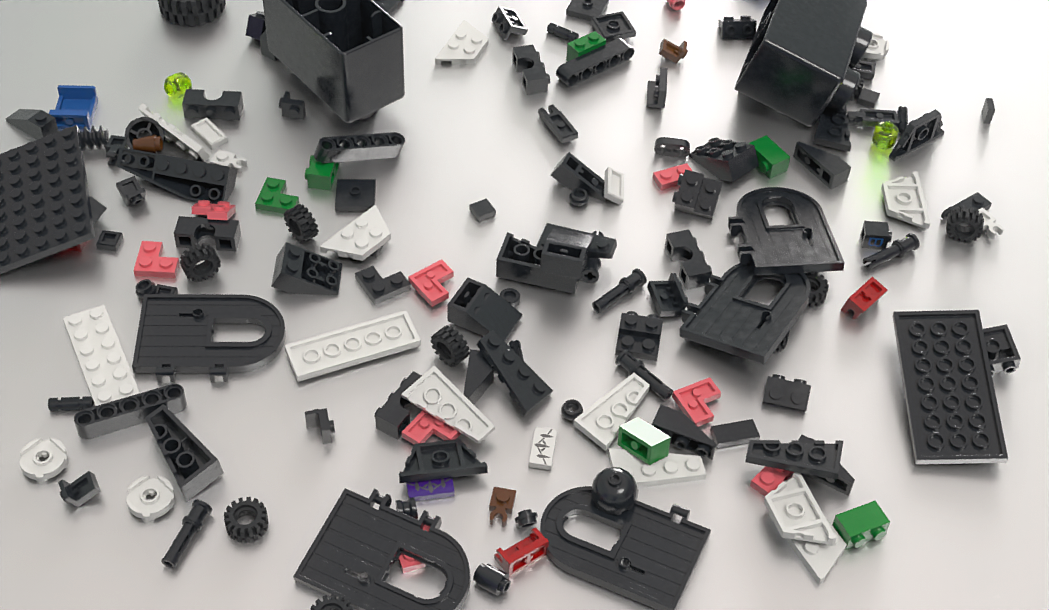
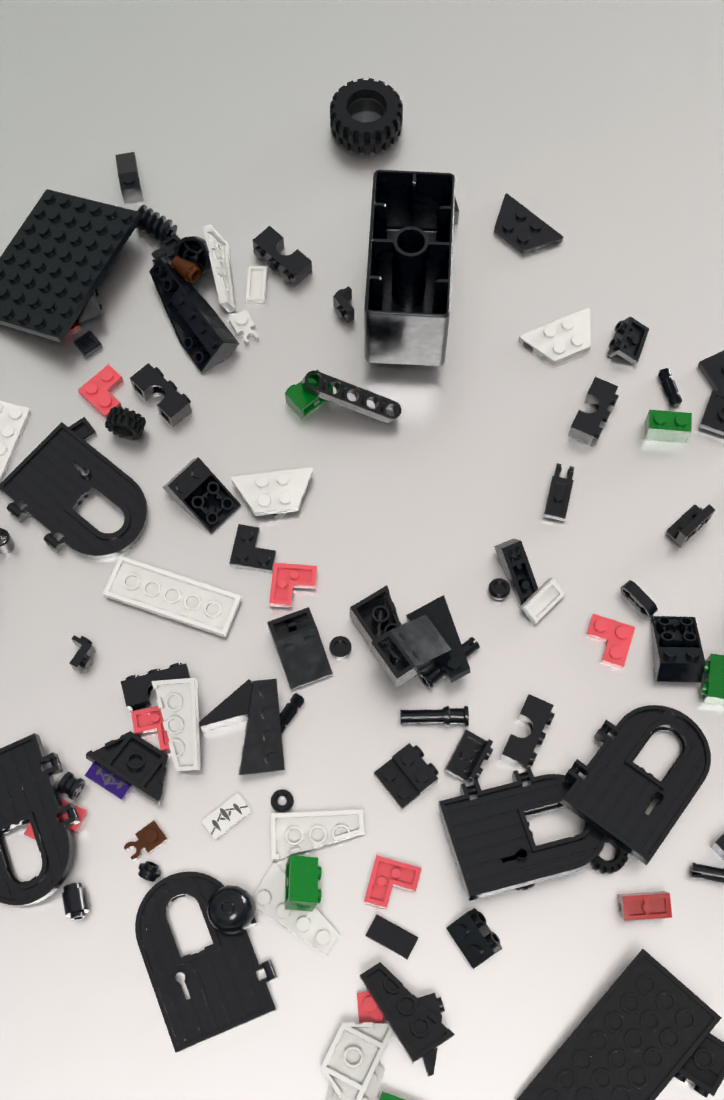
camera: 45 degrees right, 20 degrees up
blue panel [49,85,98,130] -> none
black bracket [116,176,146,206] -> none
black plate [135,279,157,298] -> none
clear neon green head [164,72,192,99] -> none
coral plate [192,200,235,220] -> none
green plate [255,177,299,214] -> none
black tyre [284,204,319,243] -> none
black plate [335,179,376,211] -> none
black tyre [430,325,470,367] -> none
black tile [469,198,496,222] -> none
red hinge [494,528,549,577] -> none
black beam [556,38,635,87] -> none
black pin [615,349,673,401] -> none
black slope [652,404,716,460] -> none
black plate [672,169,723,219] -> none

